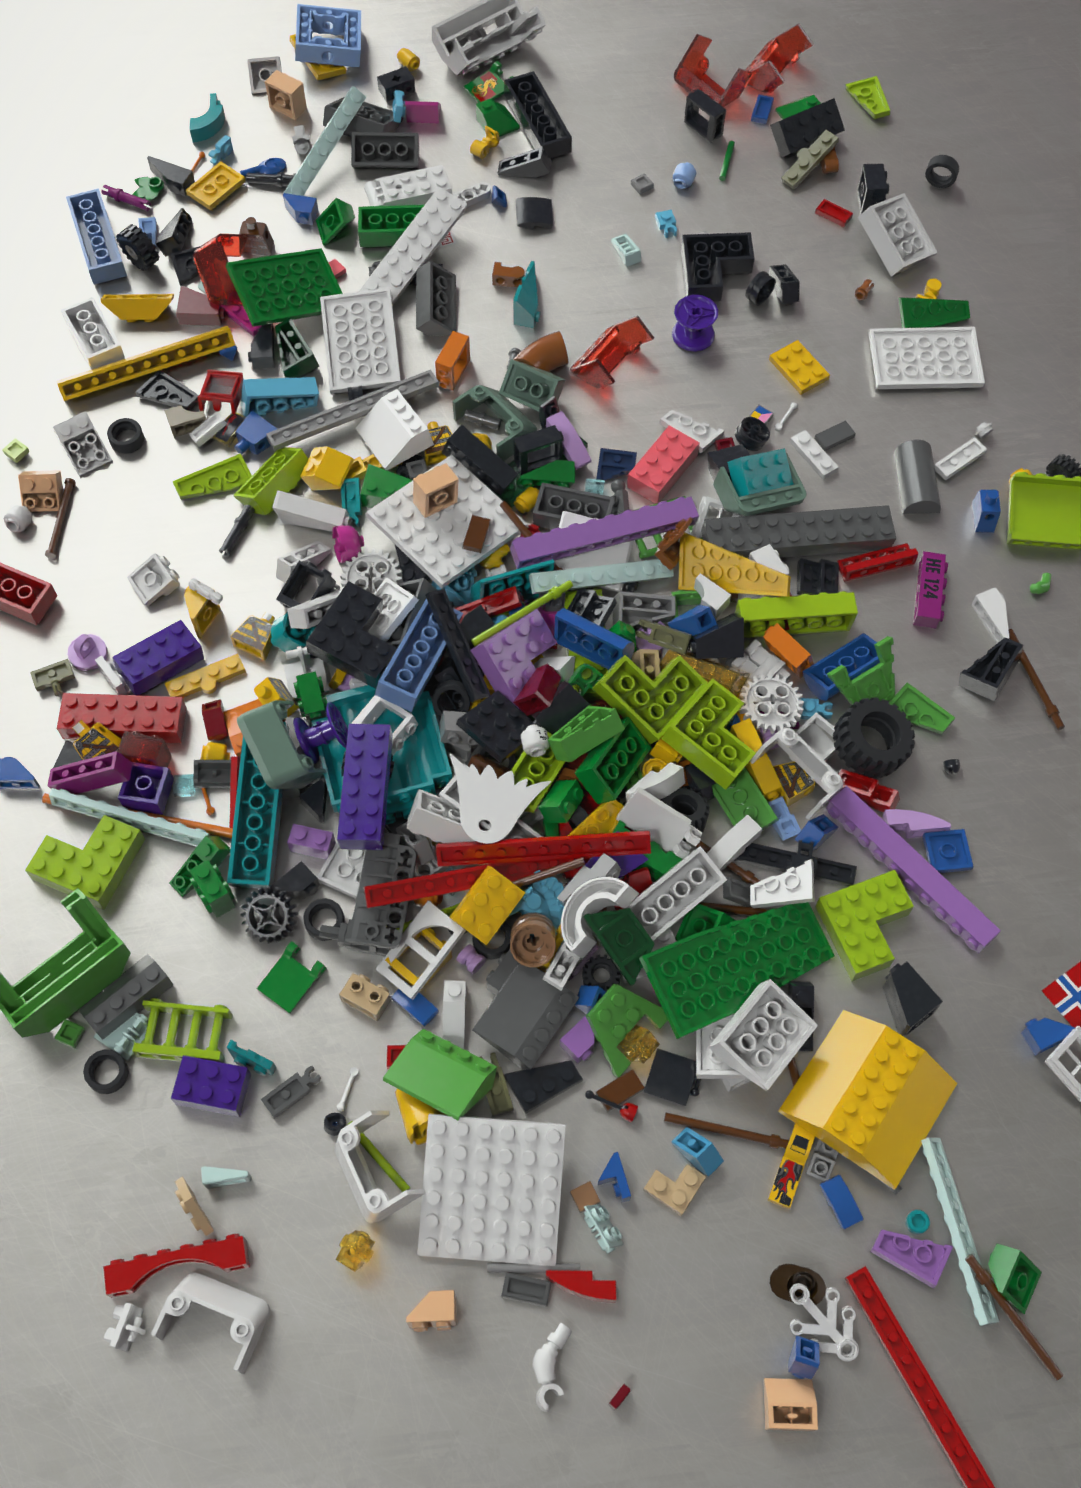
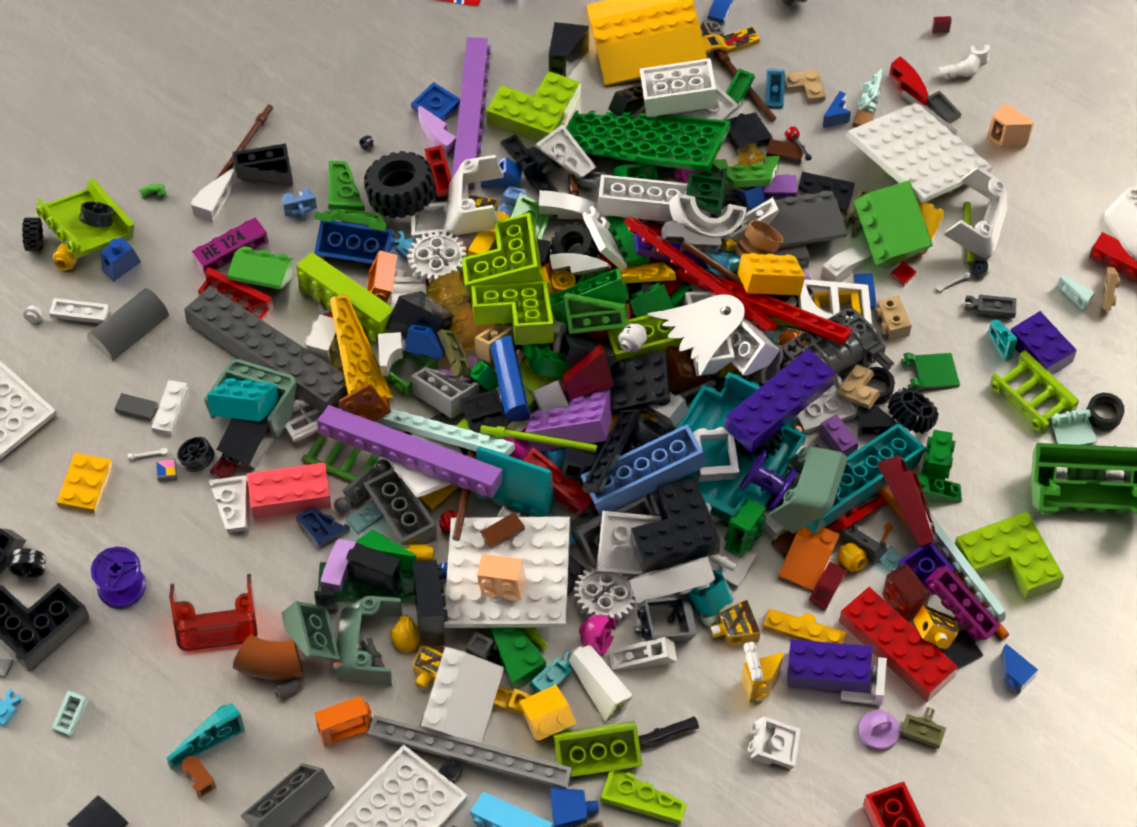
camera: 135 degrees left, 5 degrees down
dark grey slope [78,954,173,1040] -> none
yellow torso [254,677,299,719] -> none
clear yellow brick [335,1230,375,1272] -> none
black slope [797,558,839,595] -> none
none -> black wheel [79,201,114,227]
none -> bright green slope [227,247,293,290]
none -> medium blue hips [282,189,317,219]
none -> light grey bar [552,321,567,353]
none -> green tile [726,68,755,106]
none -> tan plate [836,364,880,409]
none -> dark red wedge [878,455,935,546]

